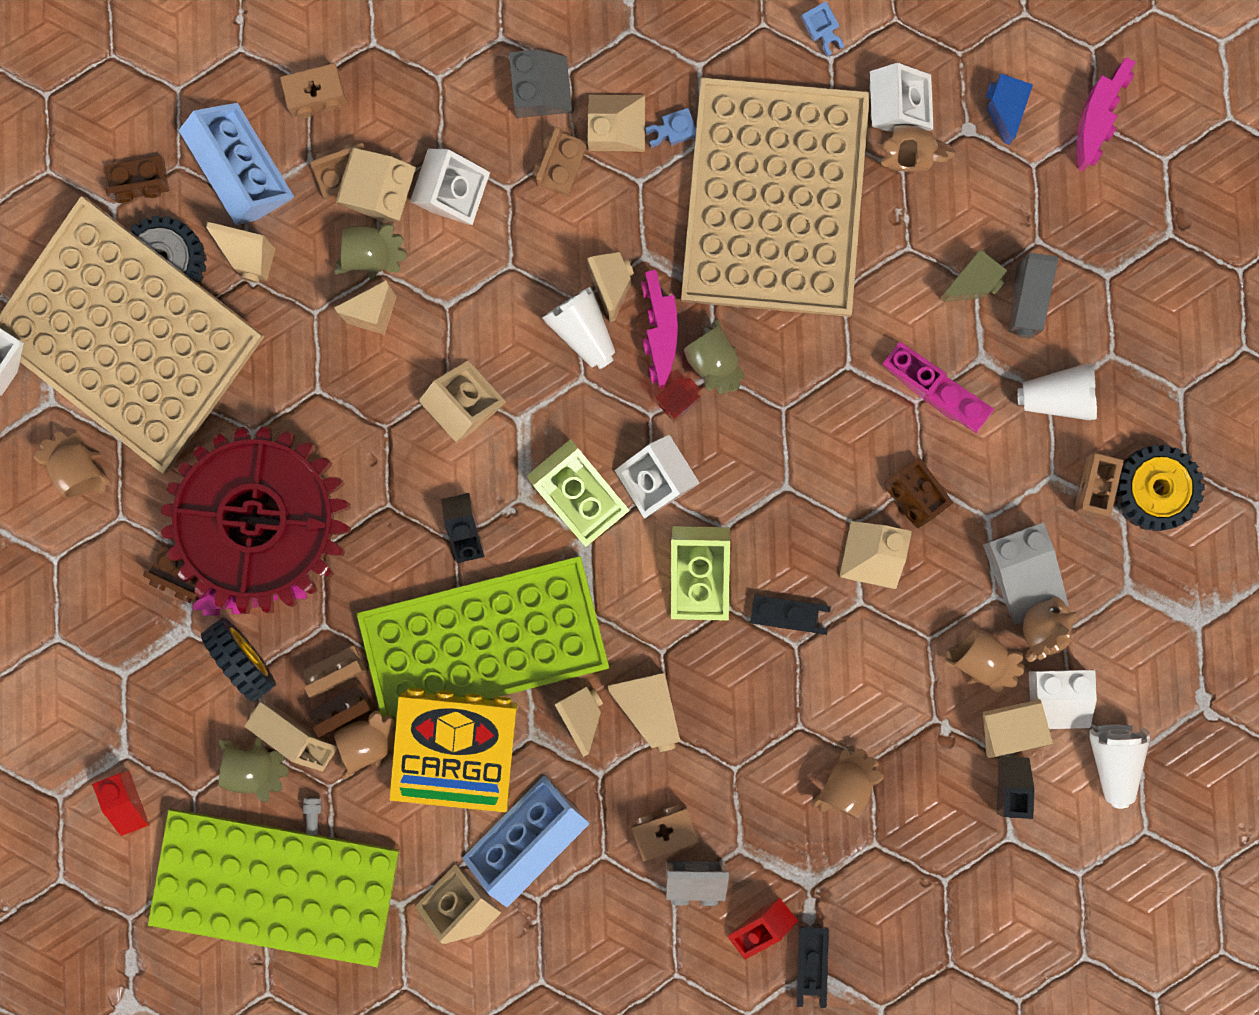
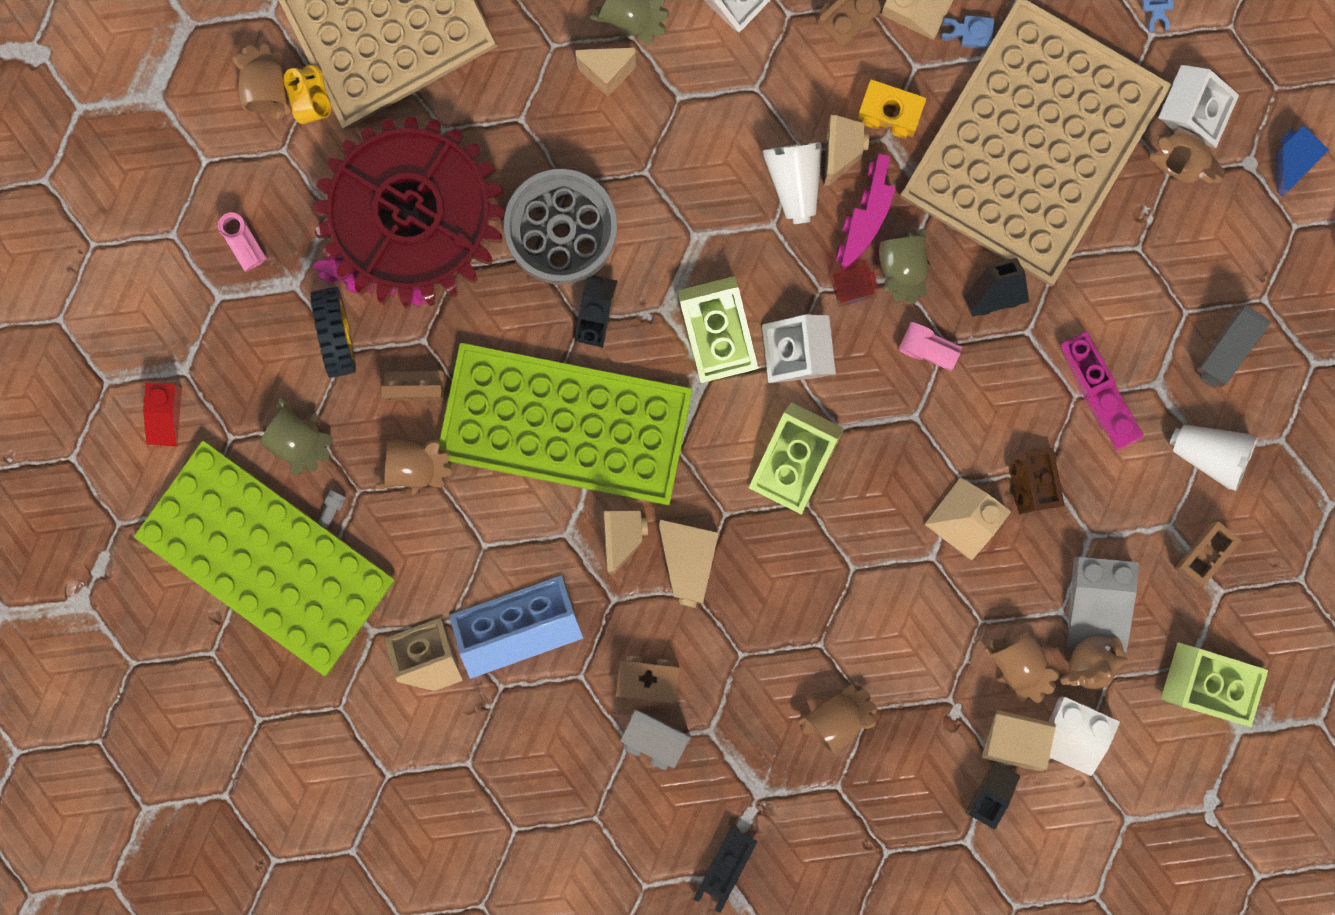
camera: 25 degrees right, 0 degrees up
reddish brown bracket [143,545,201,603] -> none
tan slope [244,702,338,772] -> none
reddish brown bracket [311,684,375,738] -> none
yellow panel [390,688,518,812] -> none
tan slope [419,361,506,443] -> none
red slope [727,898,798,960] -> none
black hinge [750,595,831,635] -> none
olive slope [940,249,1007,302] -> none
white cone [1089,724,1150,809] -> none
wheel [1115,445,1205,531] -> none
none -> bright pink piece [218,212,267,272]
none -> yellow piece [283,65,331,124]
none -> light grey wheel [504,169,618,285]
none -> yellow brick [857,79,927,138]
none -> bright pink piece [898,322,963,371]
none -> black slope [964,258,1029,317]
none -> yellowish green slope [1160,642,1268,727]

